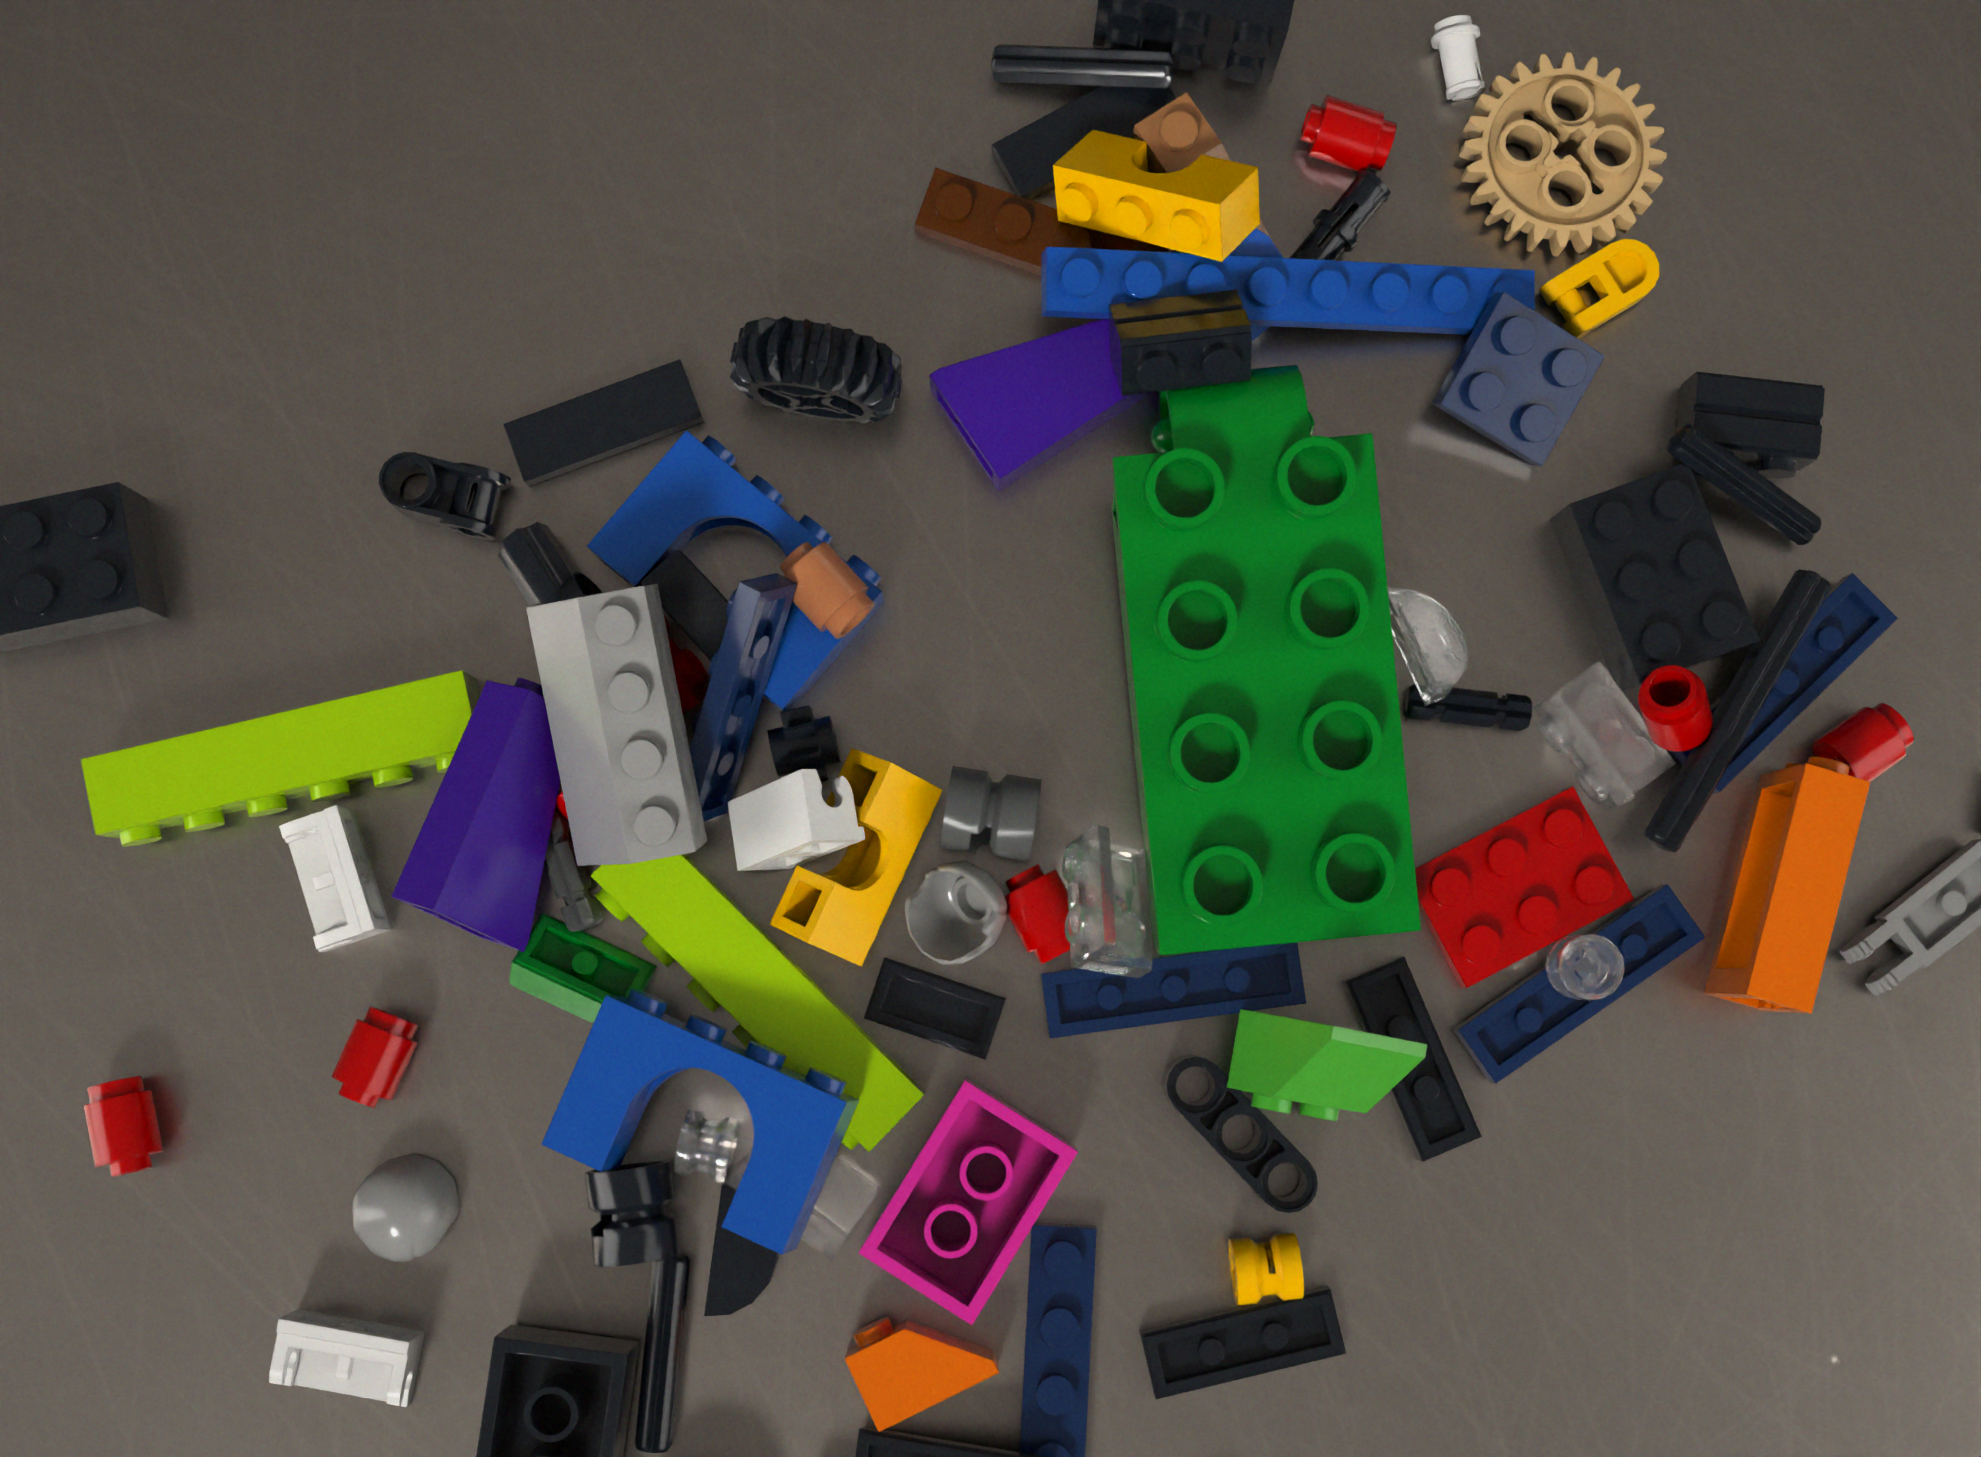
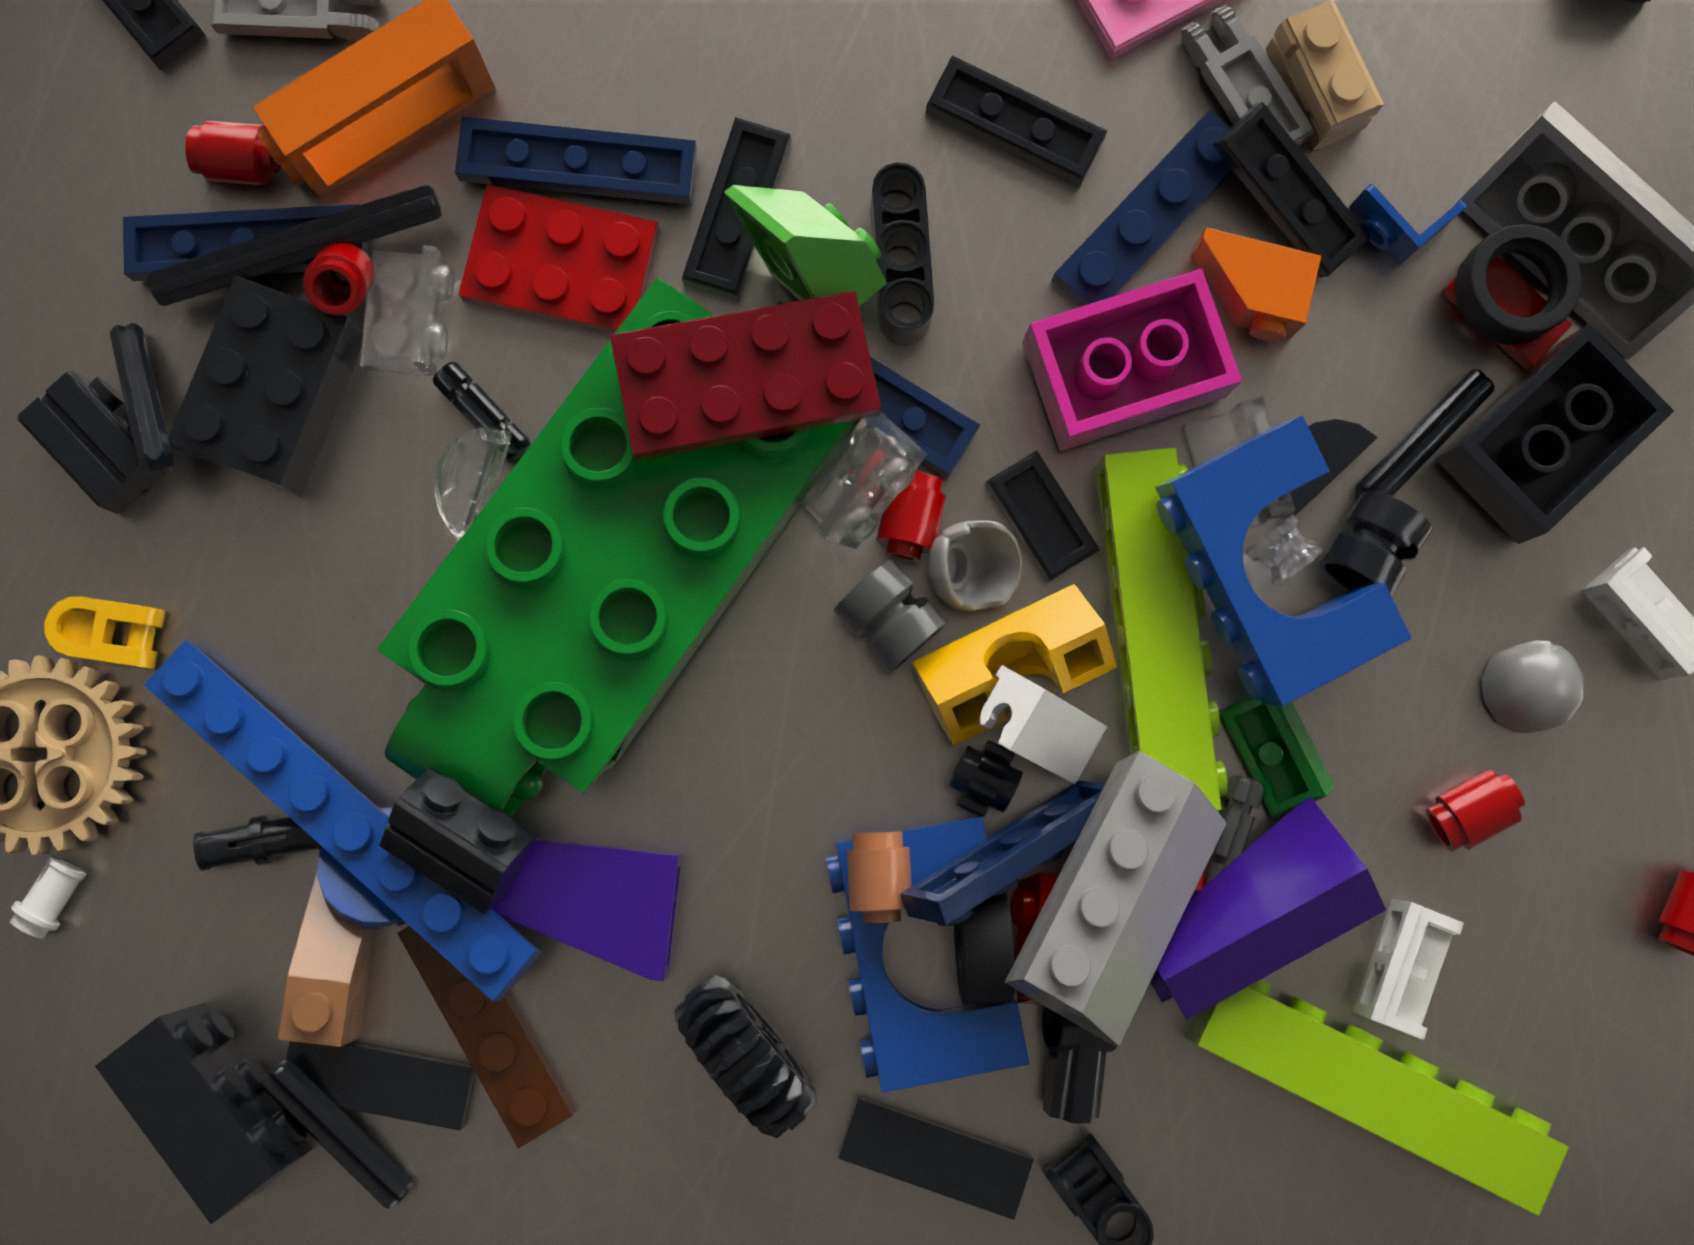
camera: 145 degrees left, 0 degrees up
yellow arch [1053,130,1260,262] -> none
yellow wheel [1228,1232,1304,1305] -> none
red brick [1299,95,1397,172] -> none
dark blue plate [1432,292,1605,466] -> none
clear wheel [1546,934,1625,1000] -> none
none -> dark red plate [610,291,882,461]

